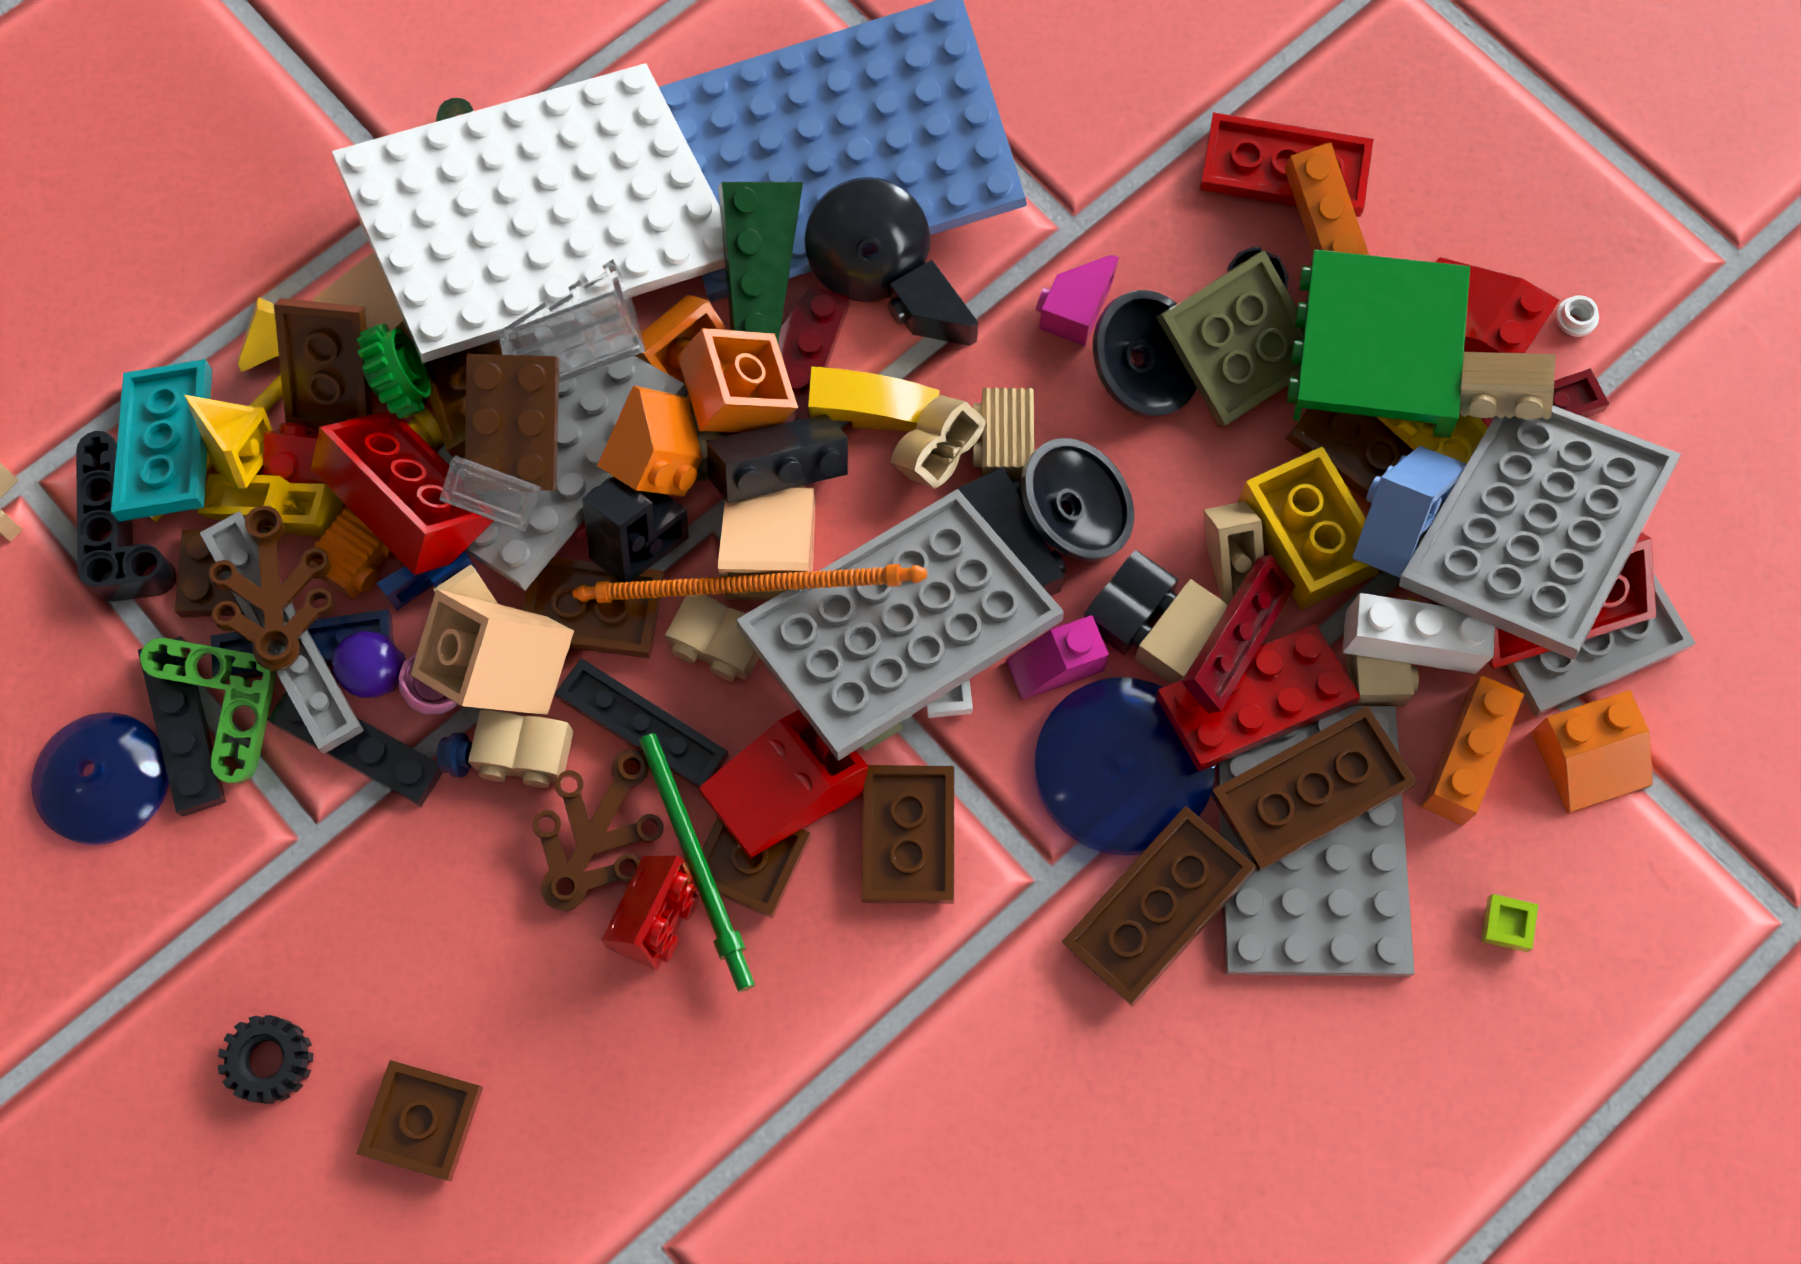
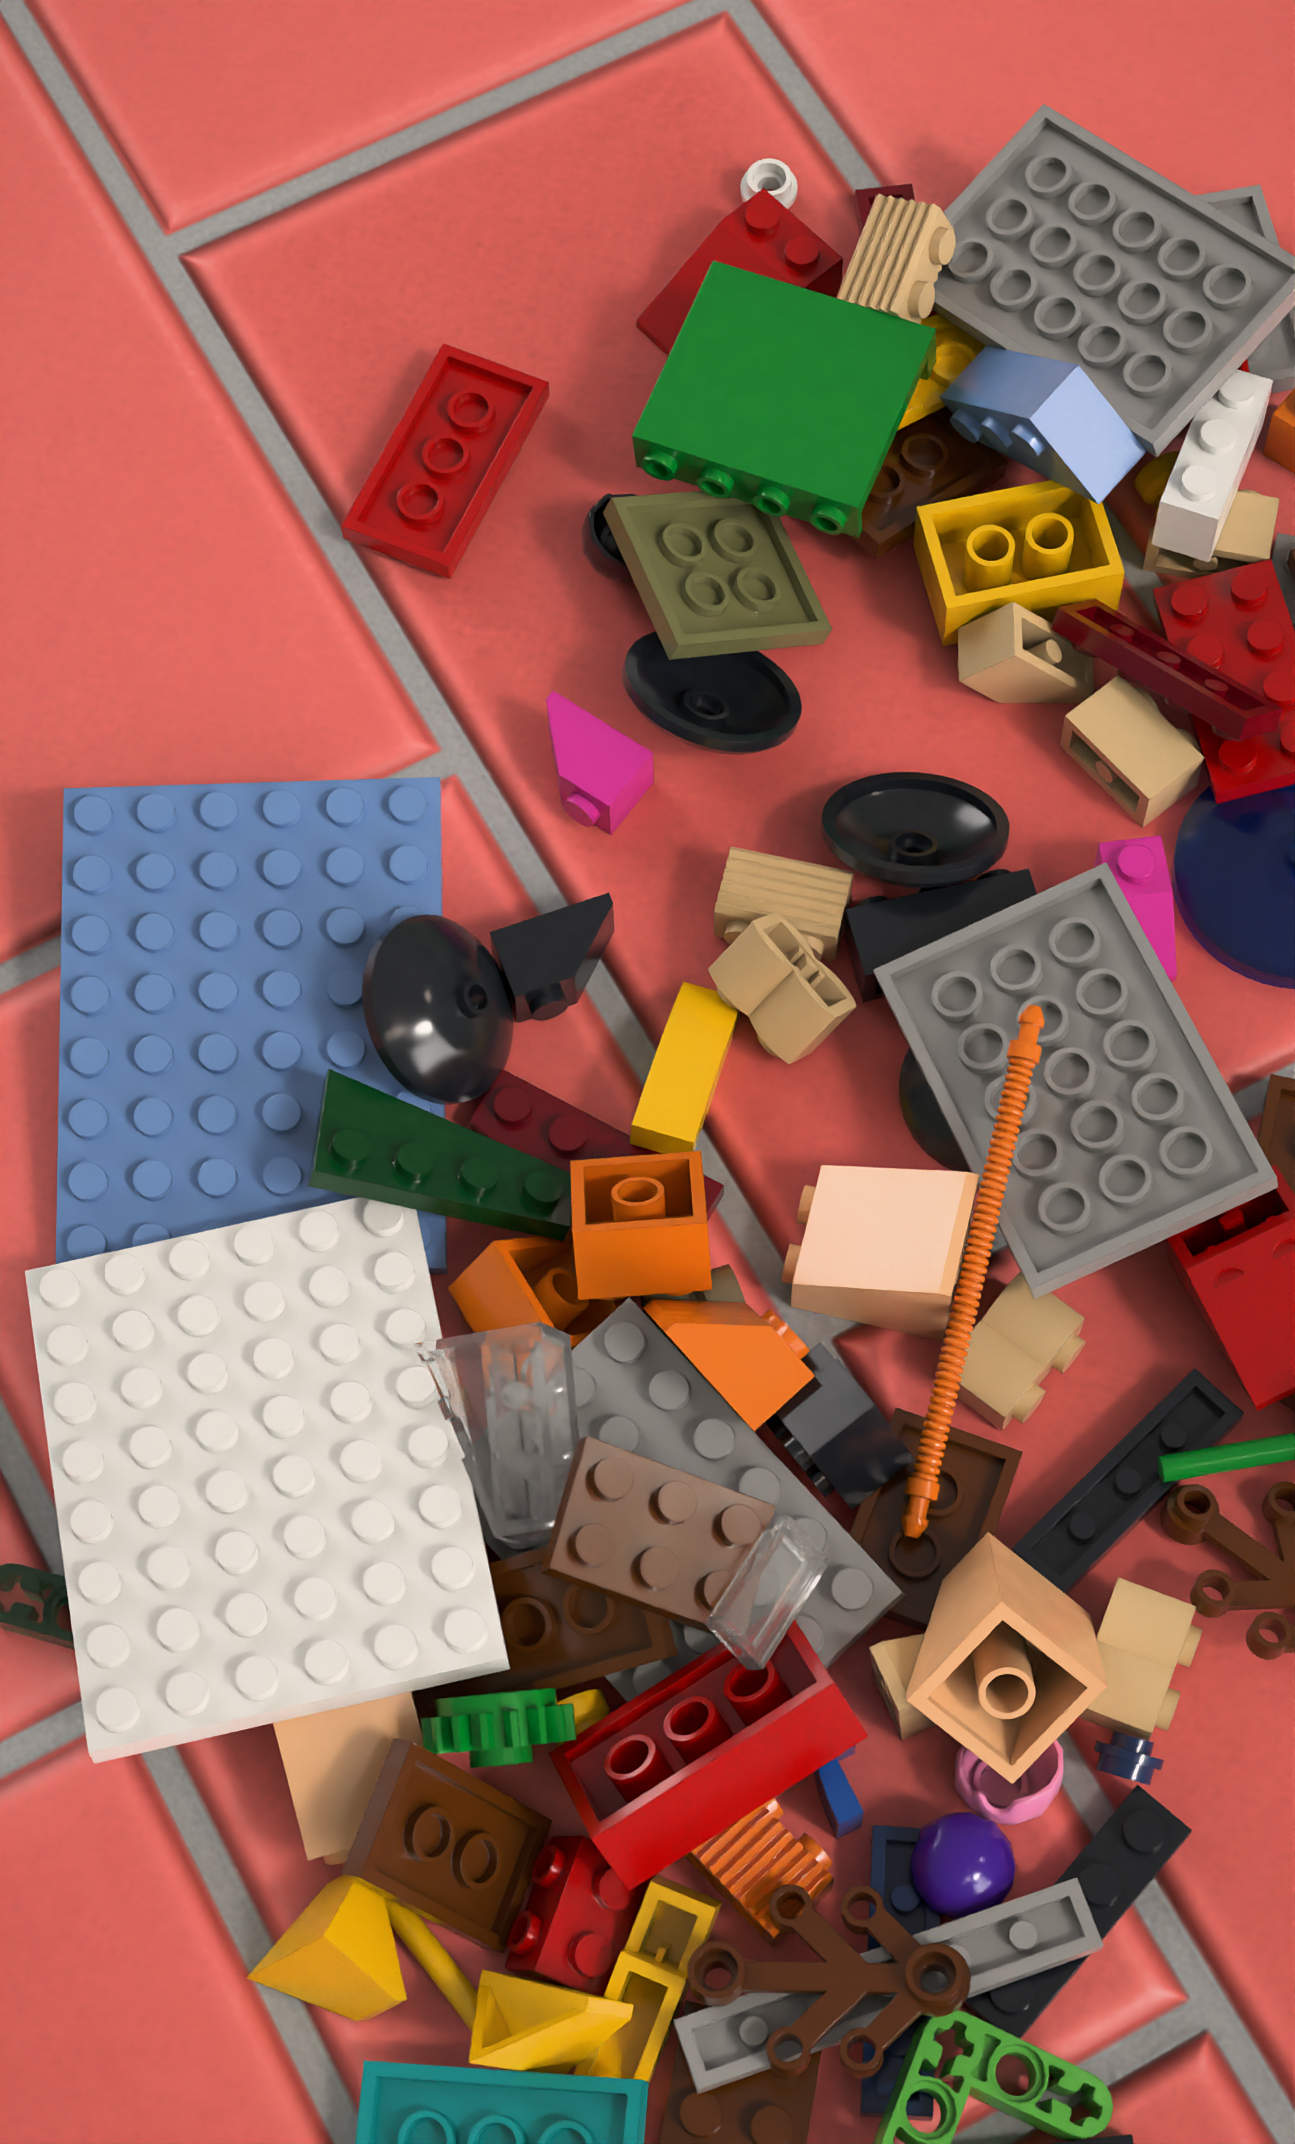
camera: 75 degrees left, 5 degrees down
black brick [706,414,848,503] -> none
black brick [1083,550,1179,655] -> none
orange brick [1284,142,1369,255] -> none

